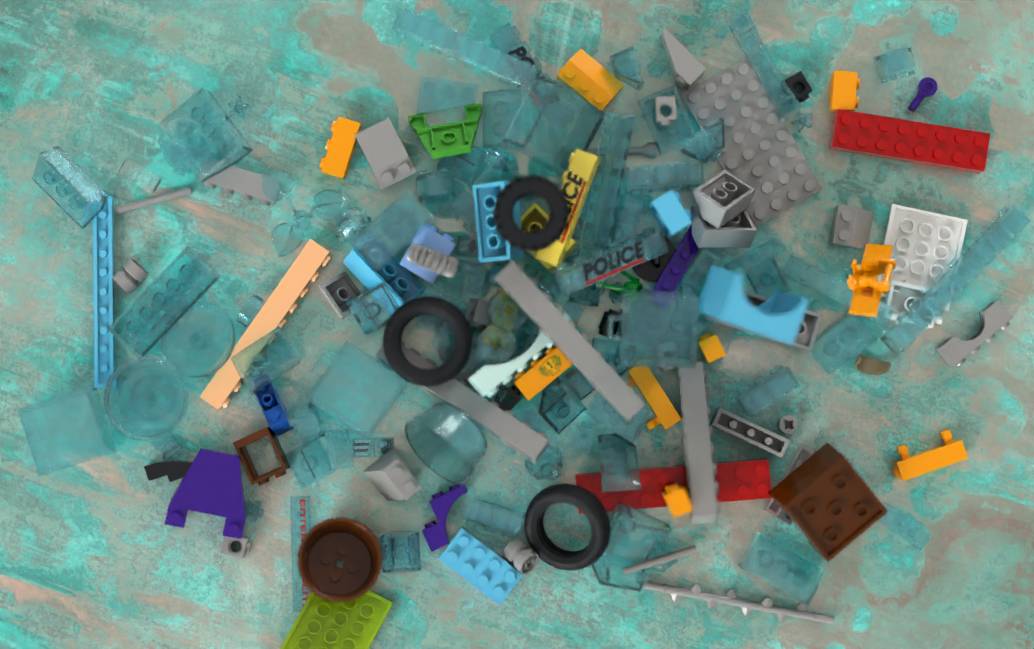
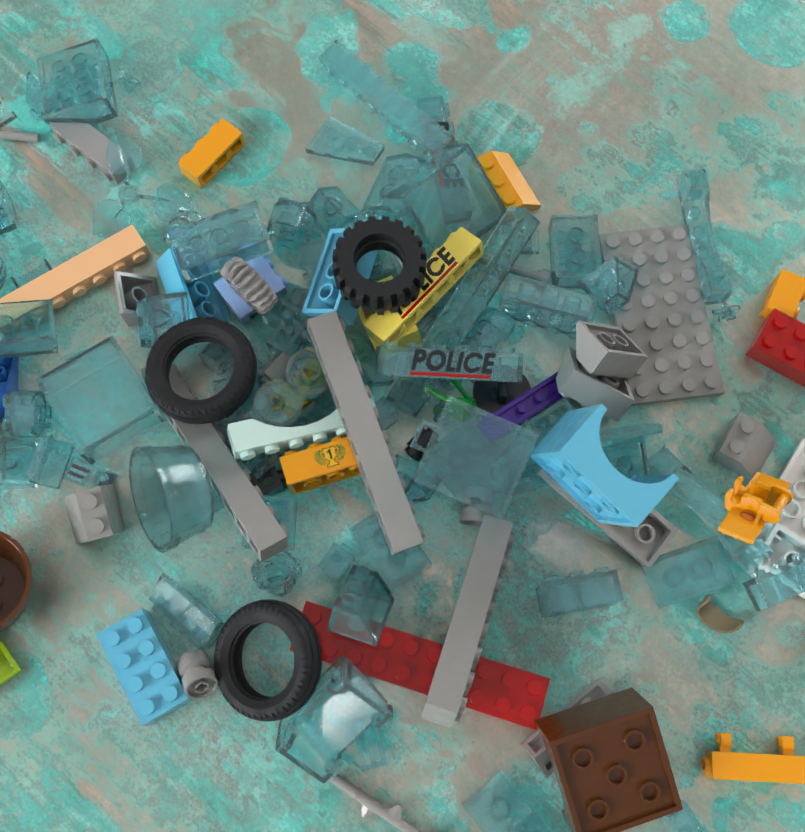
camera: 20 degrees right, 15 degrees down
light grey slope [354,117,416,189] -> none
clear light blue piece [380,531,422,573] -> none
bright green wing [408,103,482,159] -> none
dark purple arch [422,483,468,552] -> none
clear light blue slope [539,377,586,434] -> none
clear light blue slope [562,367,595,401] -> none
clear light blue slope [607,46,644,90] -> none
light grey bar [622,545,697,575] -> none
light orange brick [627,360,682,430] -> none
medium azure brick [648,190,693,239] -> none
light grey brick [655,96,677,126] -> none
light grey slope [660,28,706,91] -> none
light orange brick [661,483,693,518] -> none
light orange brick [695,332,726,364] -> none
light grey brick [710,407,790,458] -> none
light grey wheel [777,415,798,434] -> none
black brick [782,71,813,103] -> none

